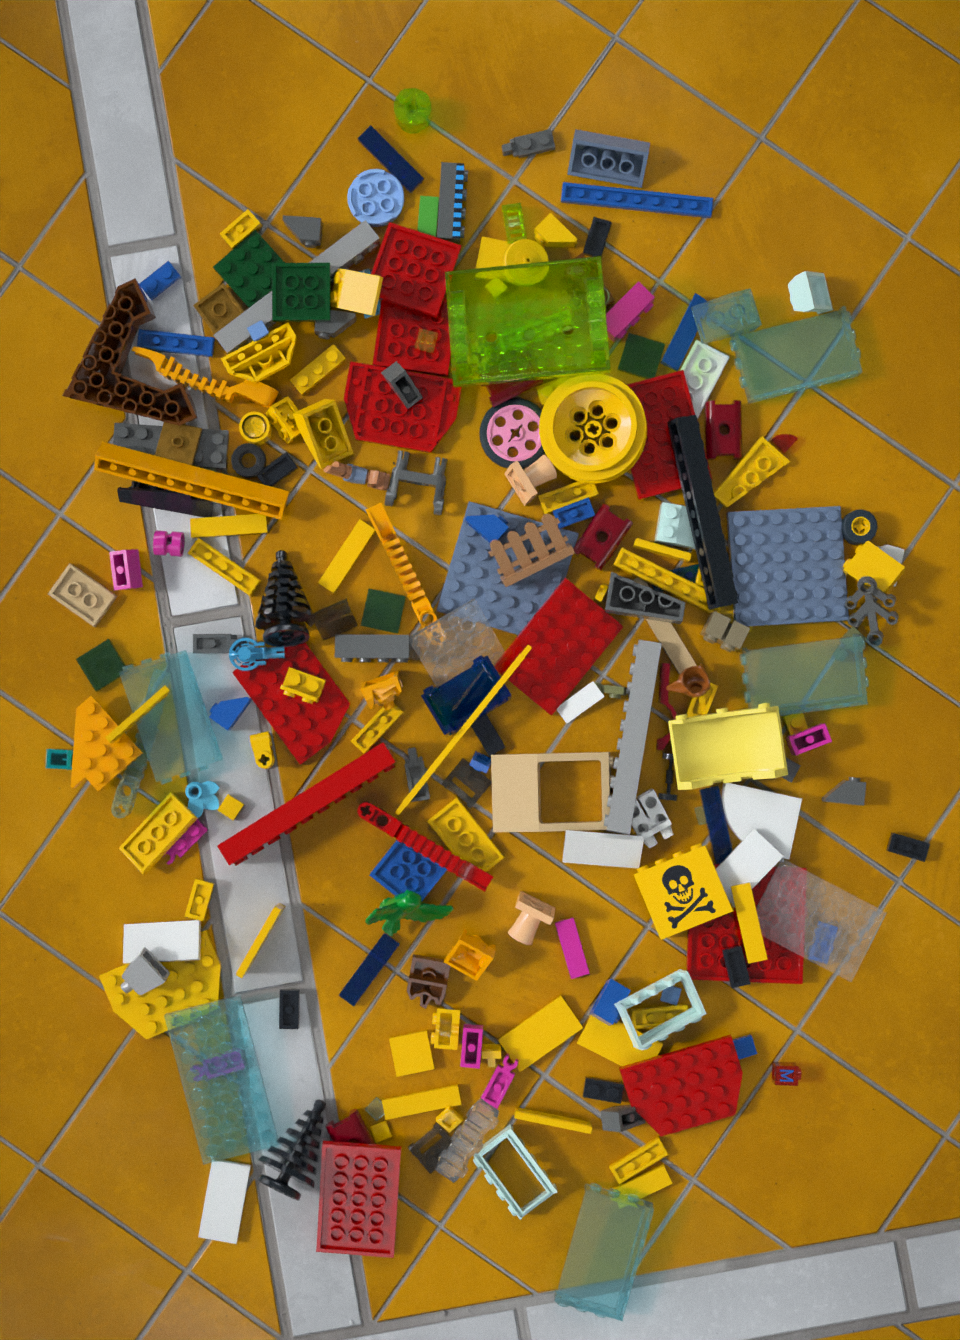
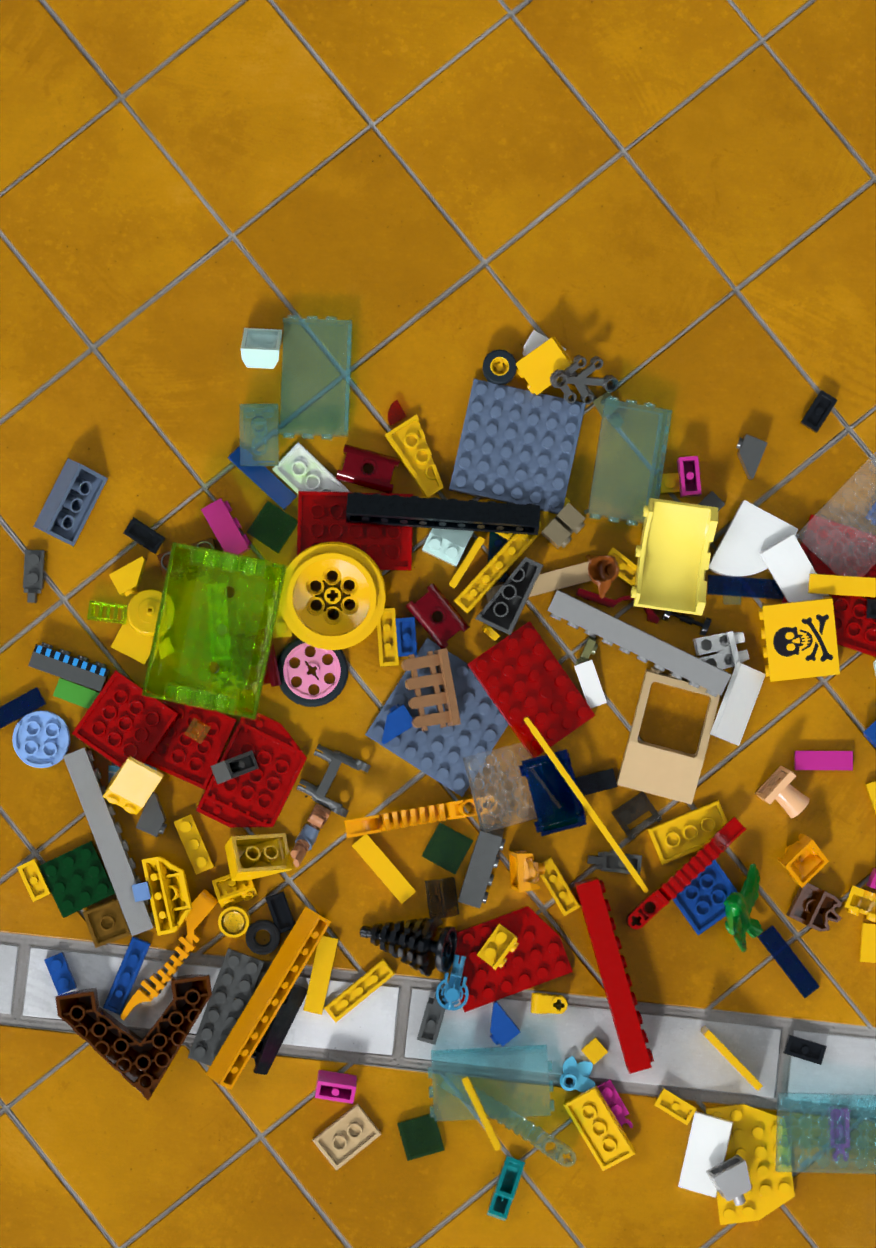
camera: 70 degrees left, 0 degrees up
light orange wing [71,696,143,792] -> none
dark pink wheel [153,530,185,557] -> none
pearl gold plate [155,422,203,466] -> none
dark green plate [272,263,331,322] -> none
dark grey slope [283,215,323,248] -> none
blue plate [469,751,491,773] -> none
light nougat plant [505,455,557,506] -> none
blue tile [561,182,713,218] -> none

